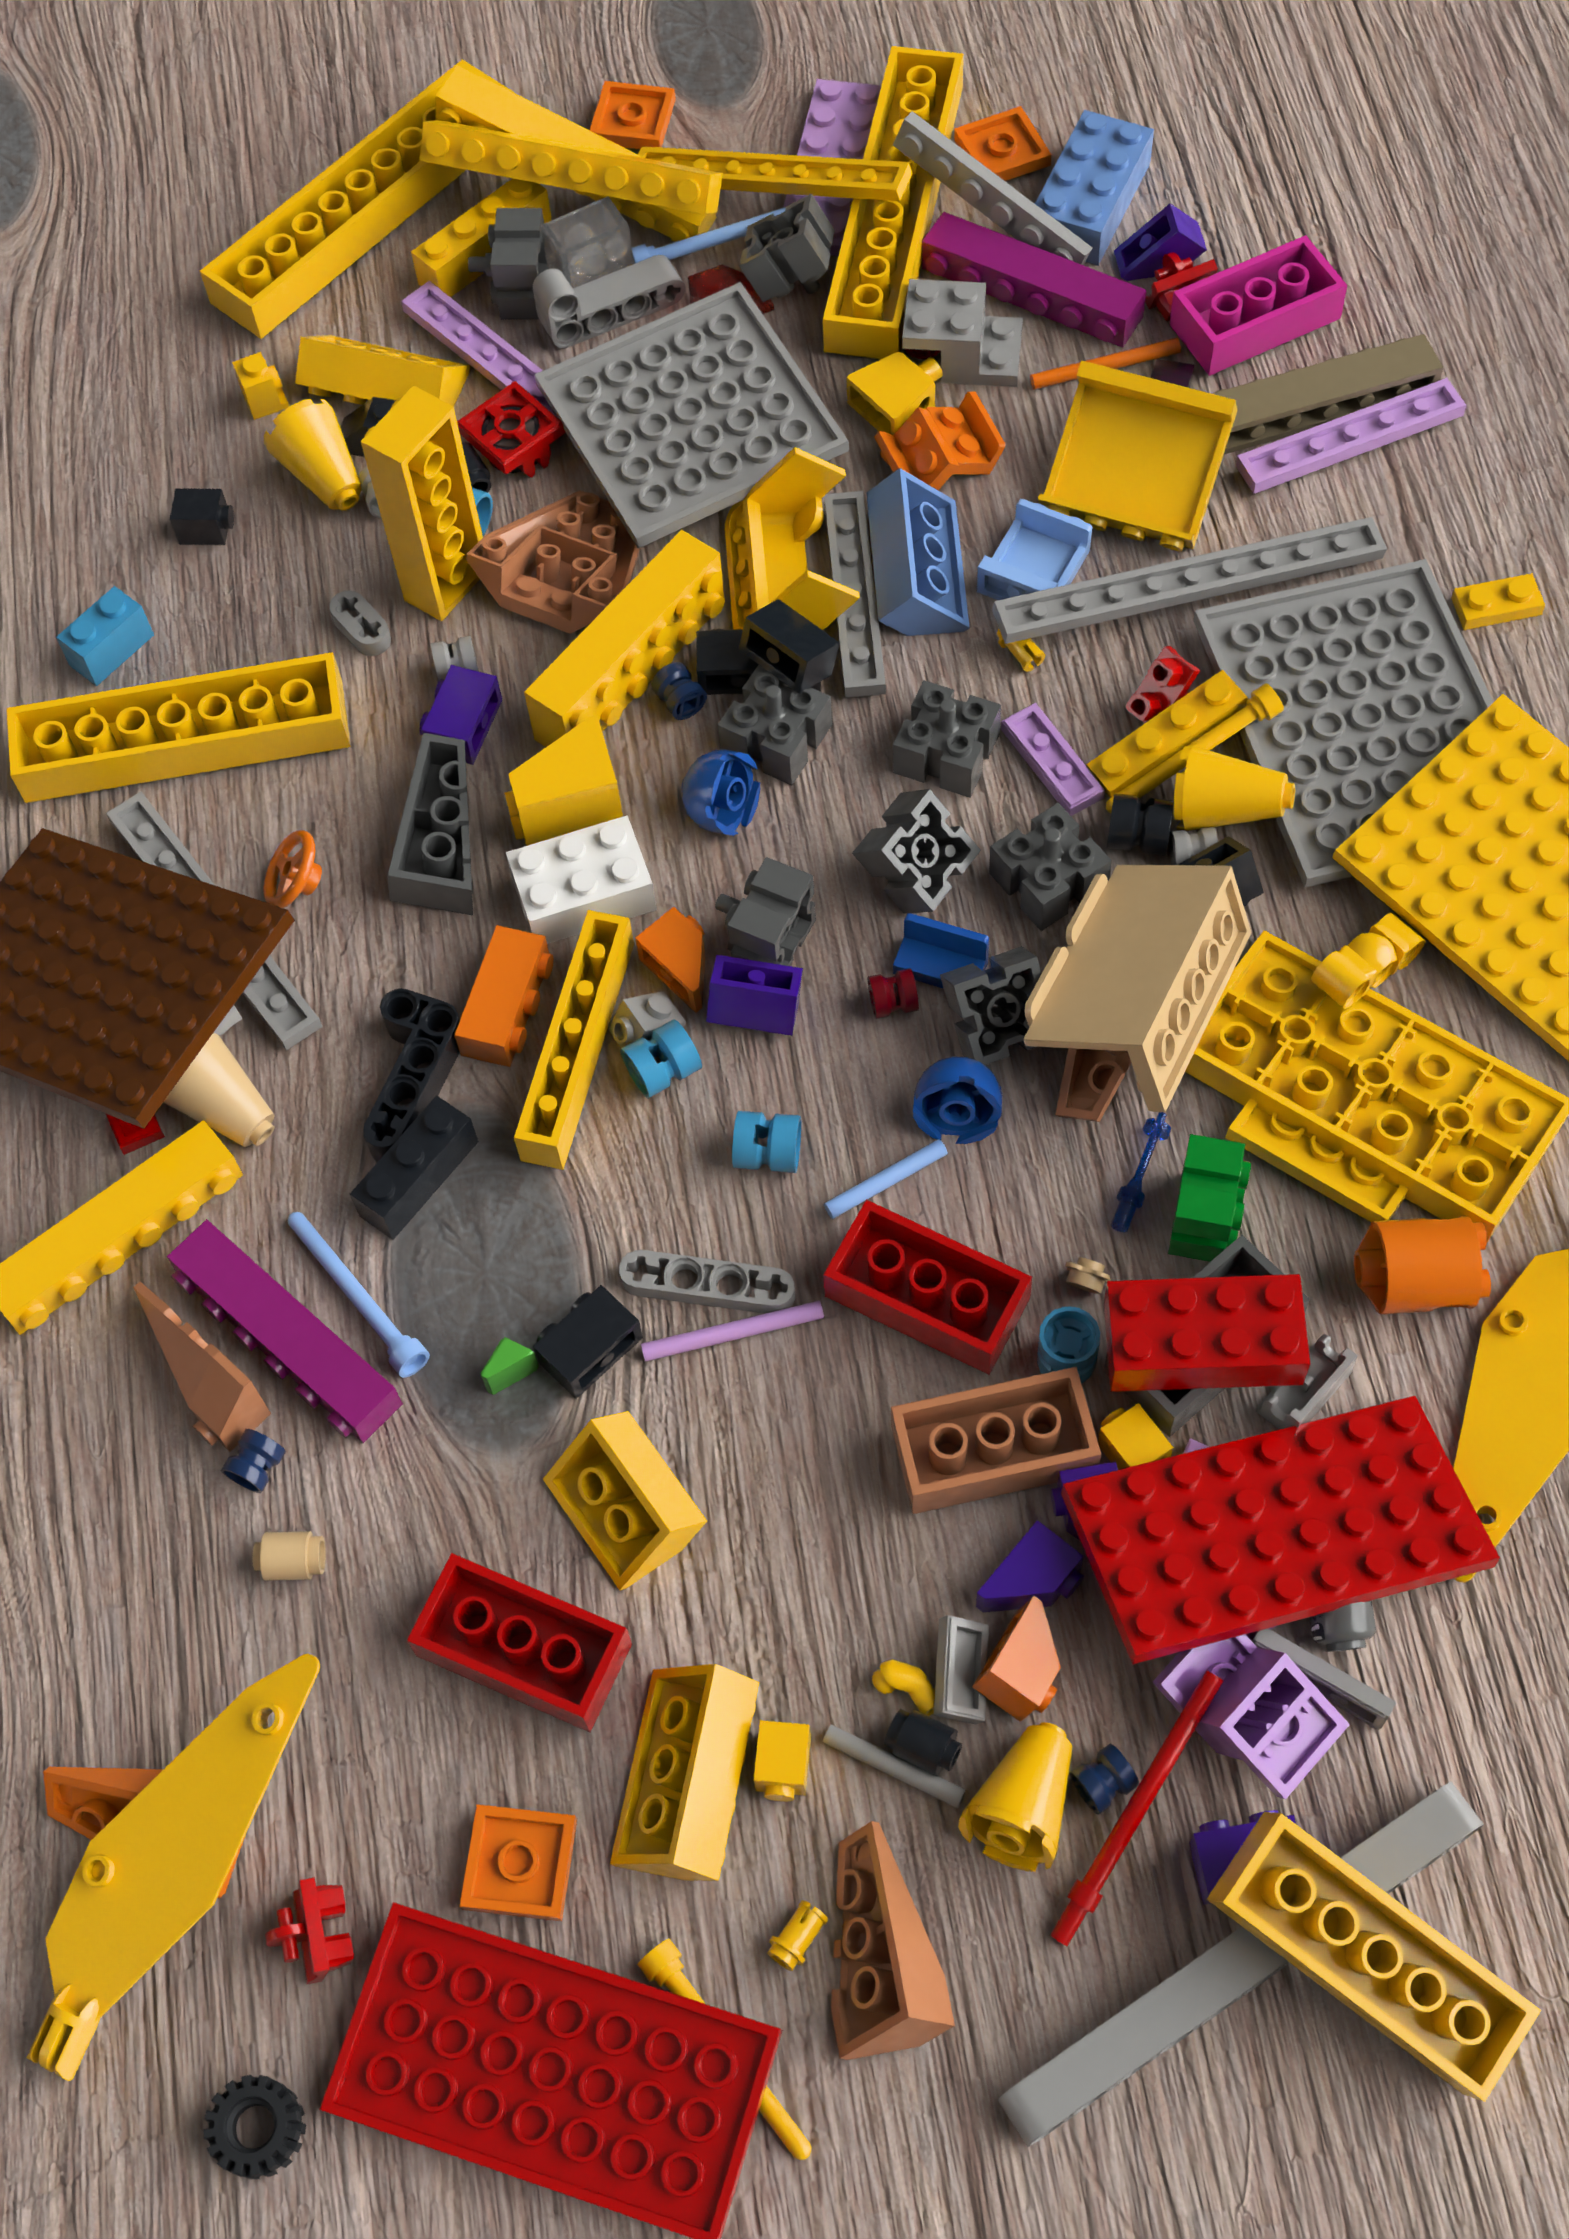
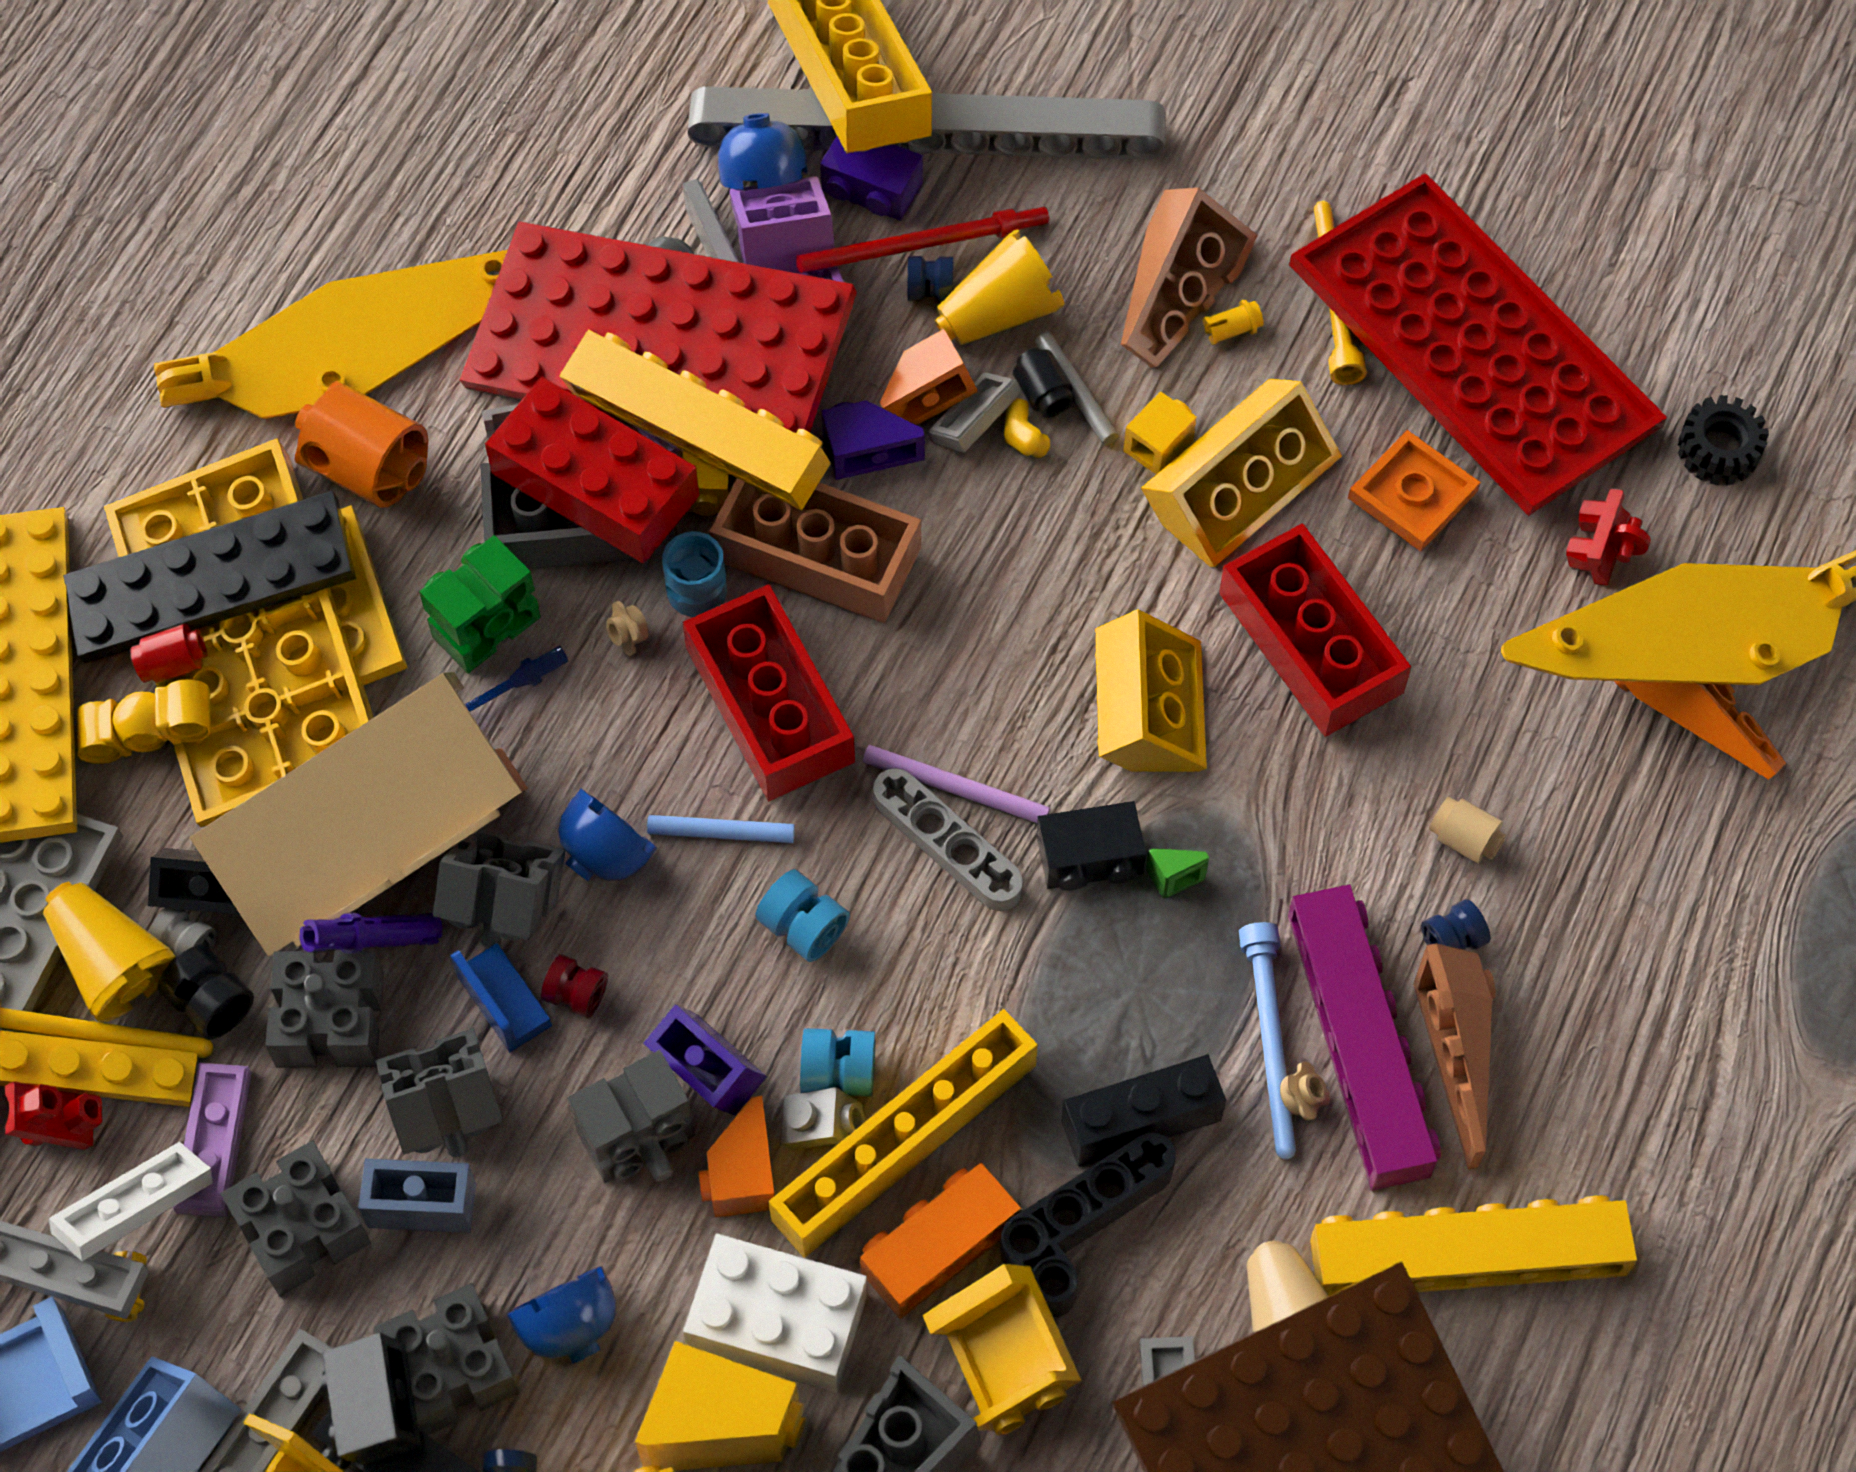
camera: 150 degrees left, 0 degrees up
none -> white plate [49,1142,212,1261]
none -> black plate [63,491,356,664]
none -> red brick [130,624,208,684]
none -> dark purple pin [299,913,443,954]
none -> sand blue brick [358,1158,476,1233]
none -> yellow brick [559,330,831,511]
none -> blue cylinder [718,113,808,190]
none -> yellow panel [922,1264,1082,1435]
none -> tan plate [1280,1061,1330,1121]

